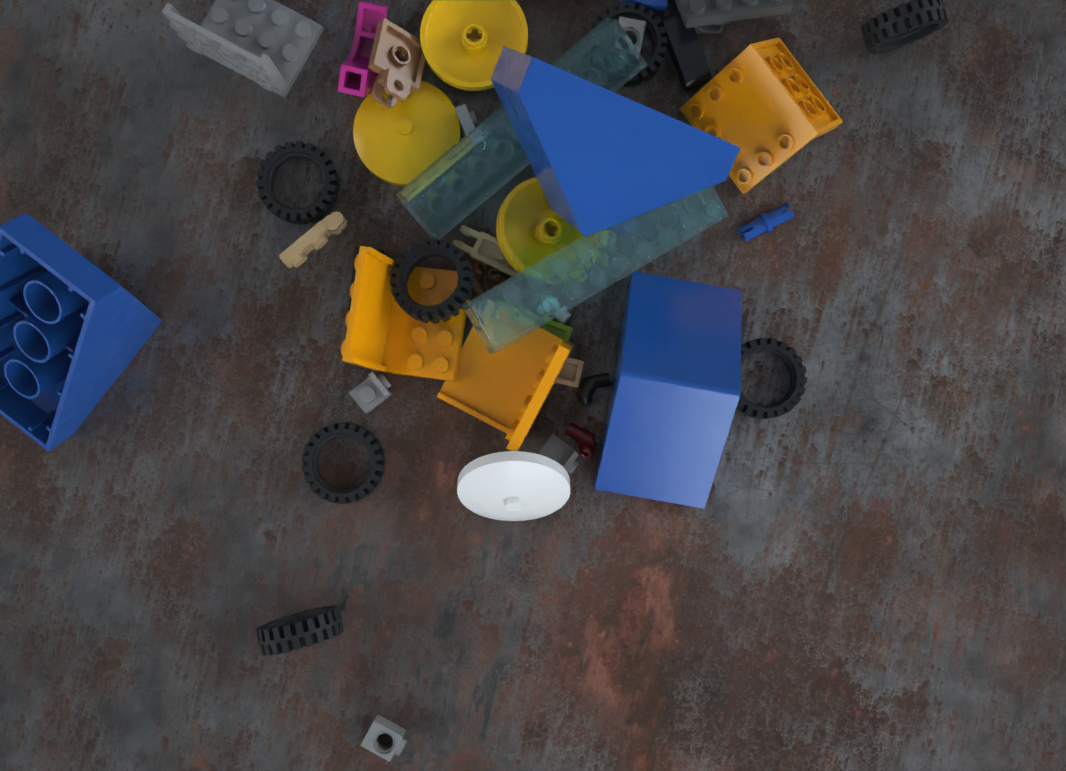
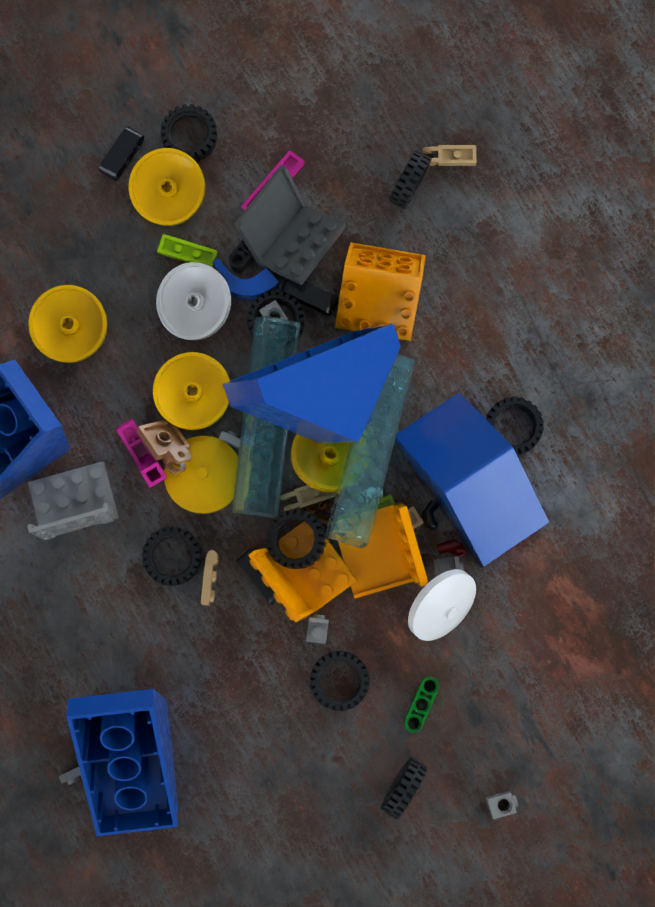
camera: 45 degrees left, 5 degrees down
blue pin [737,203,794,243] -> none
none -> green beam [404,677,439,733]
none -> tan hinge [423,145,476,166]

